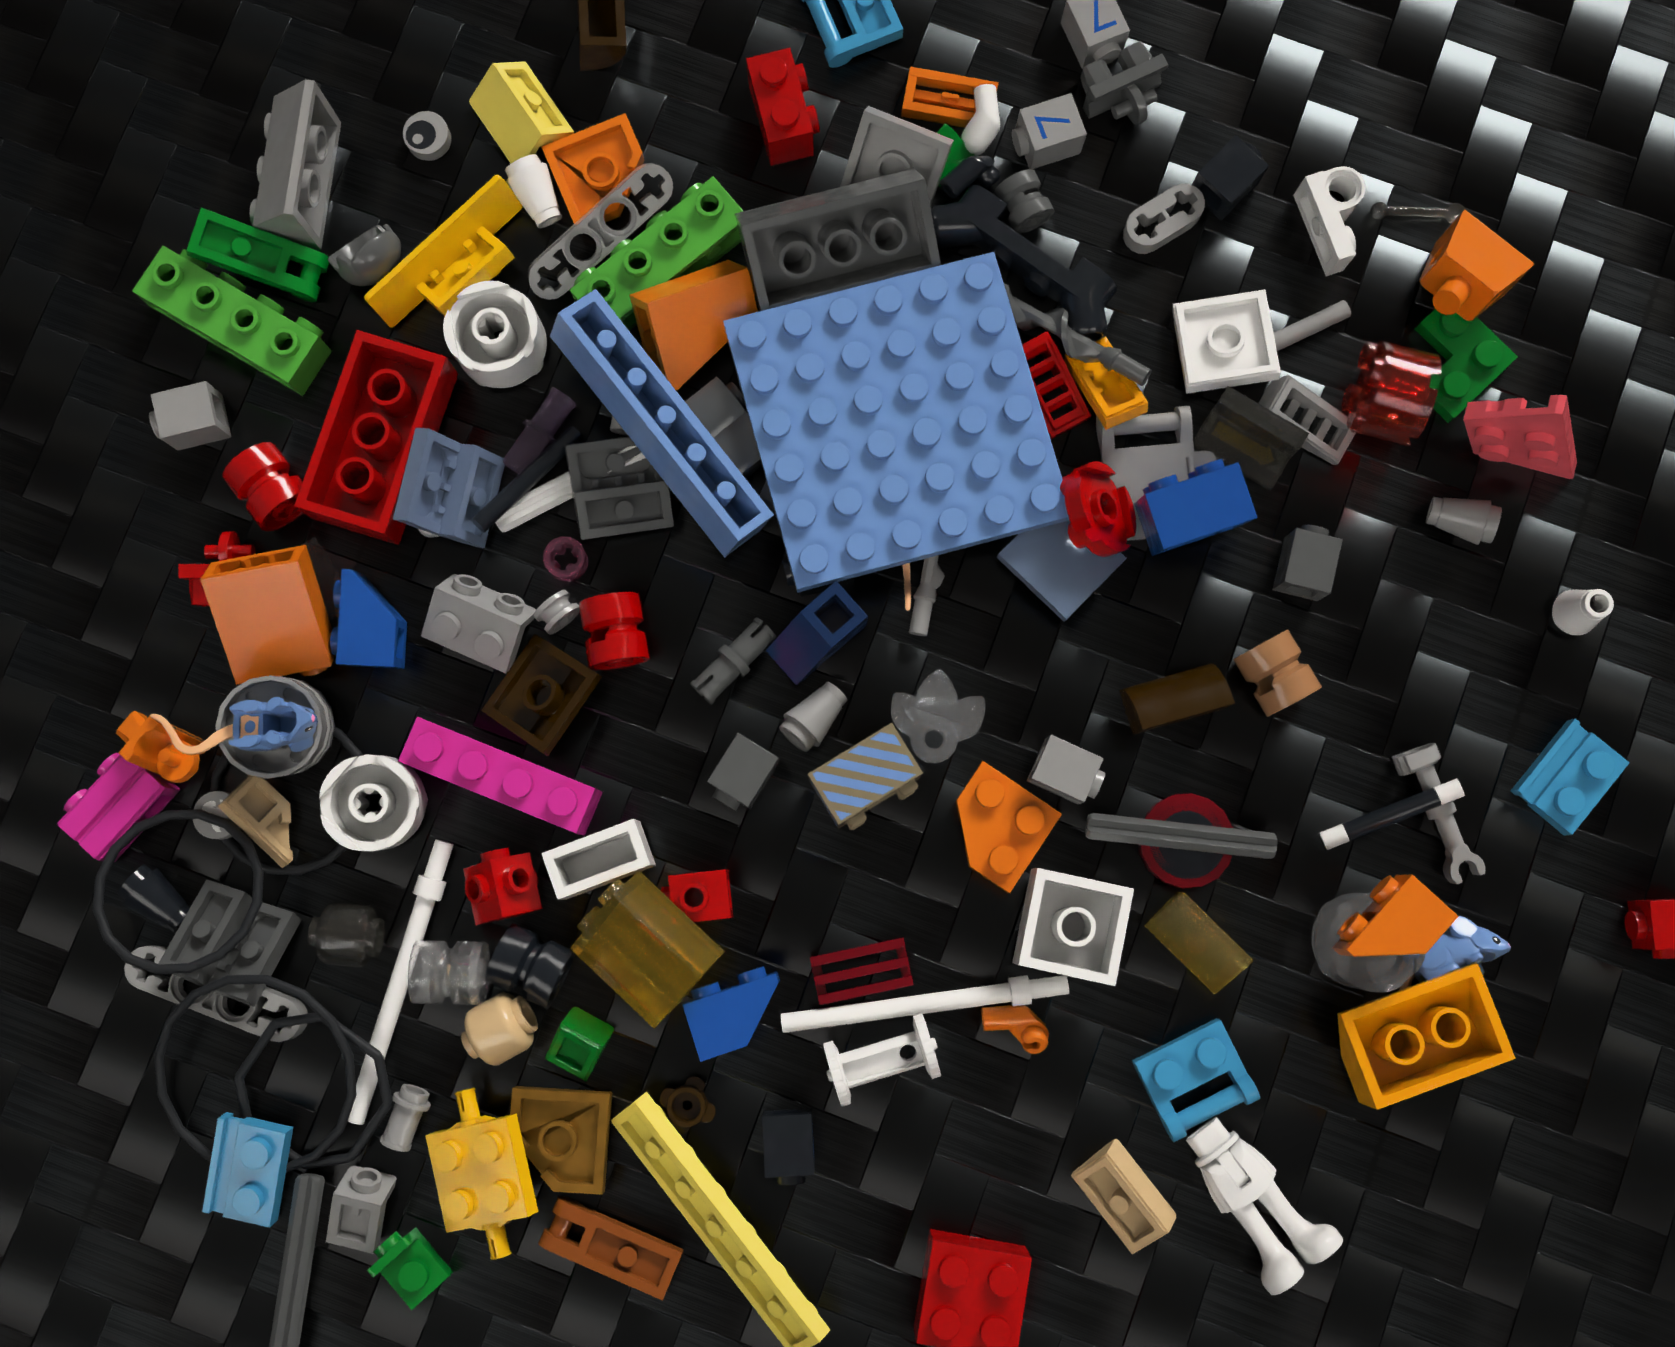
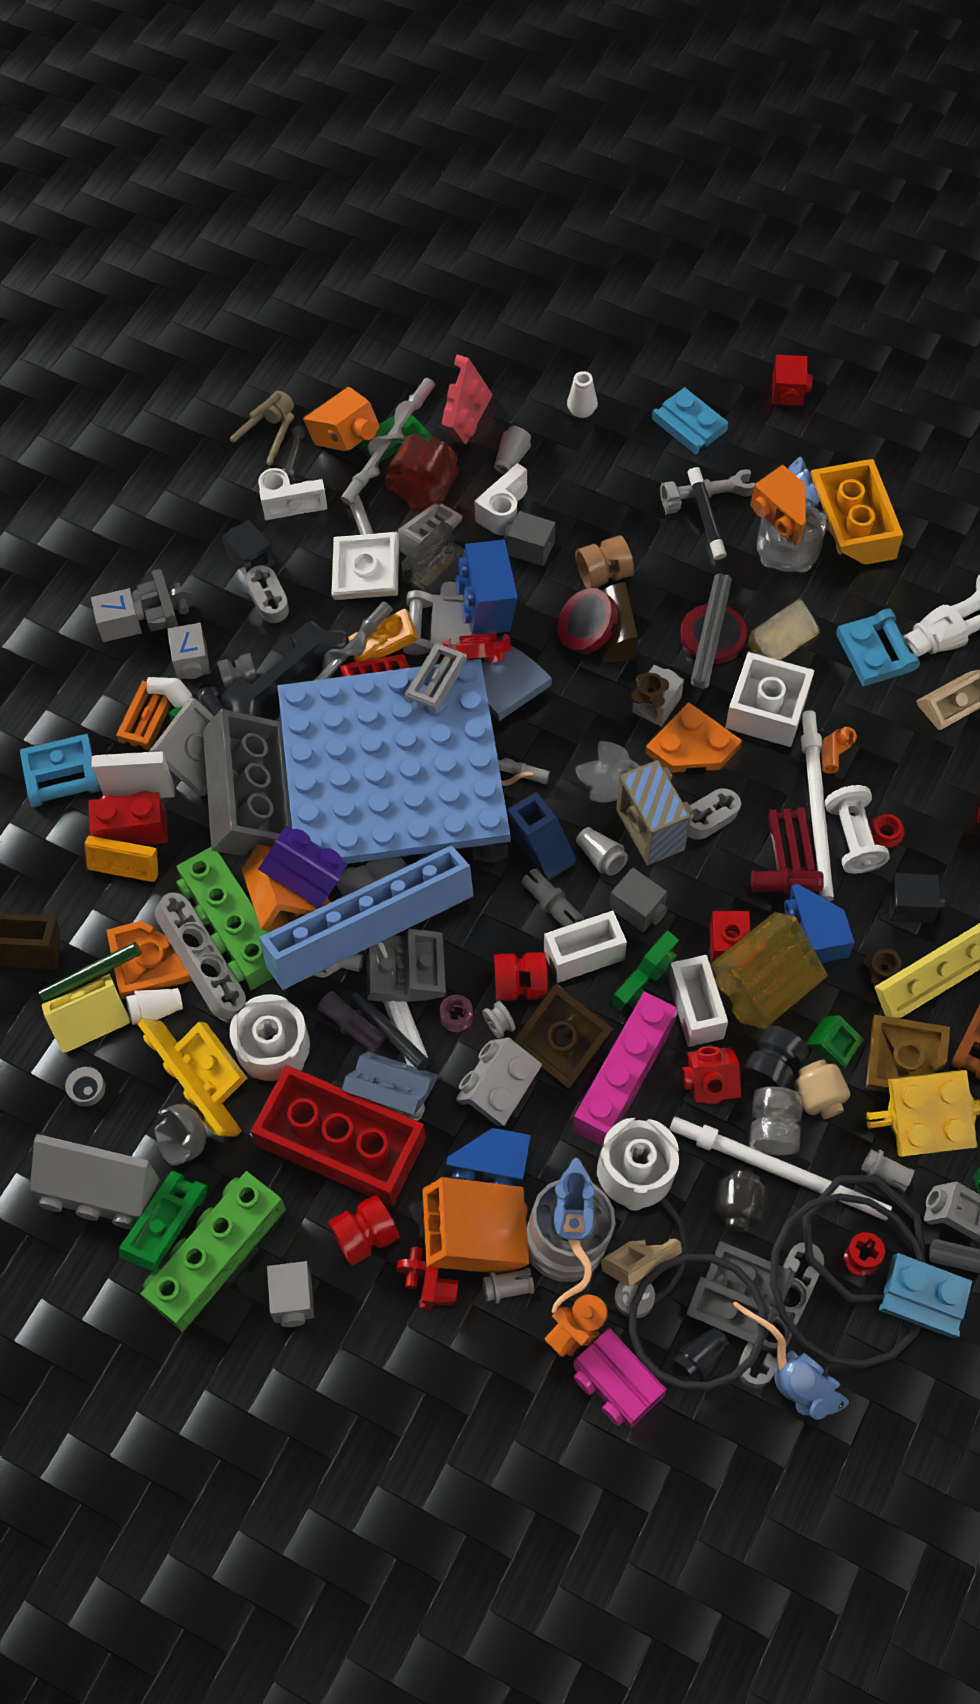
camera: 80 degrees left, 20 degrees down
none -> dark green bar [39,942,142,1003]
none -> light orange plate [84,835,158,882]
none -> white tile [91,751,175,798]
none -> dark tan plant [230,391,295,466]
none -> dark purple brick [258,825,348,908]
none -> light grey piece [341,378,435,505]
none -> light grey tile [405,643,467,713]
none -> white plate [475,463,527,535]
none -> light grey pin [482,1267,534,1304]
none -> white brick [544,911,627,983]
none -> tile [557,588,618,654]
none -> green plate [609,930,679,1014]
none -> dark brown plate [631,673,669,708]
none -> light grey beam [687,788,741,839]
none -> medium blue animal [733,1302,849,1420]
none -> dark red axle [751,867,824,896]
none -> red bush [843,1232,885,1277]
none -> red plate [870,814,905,849]

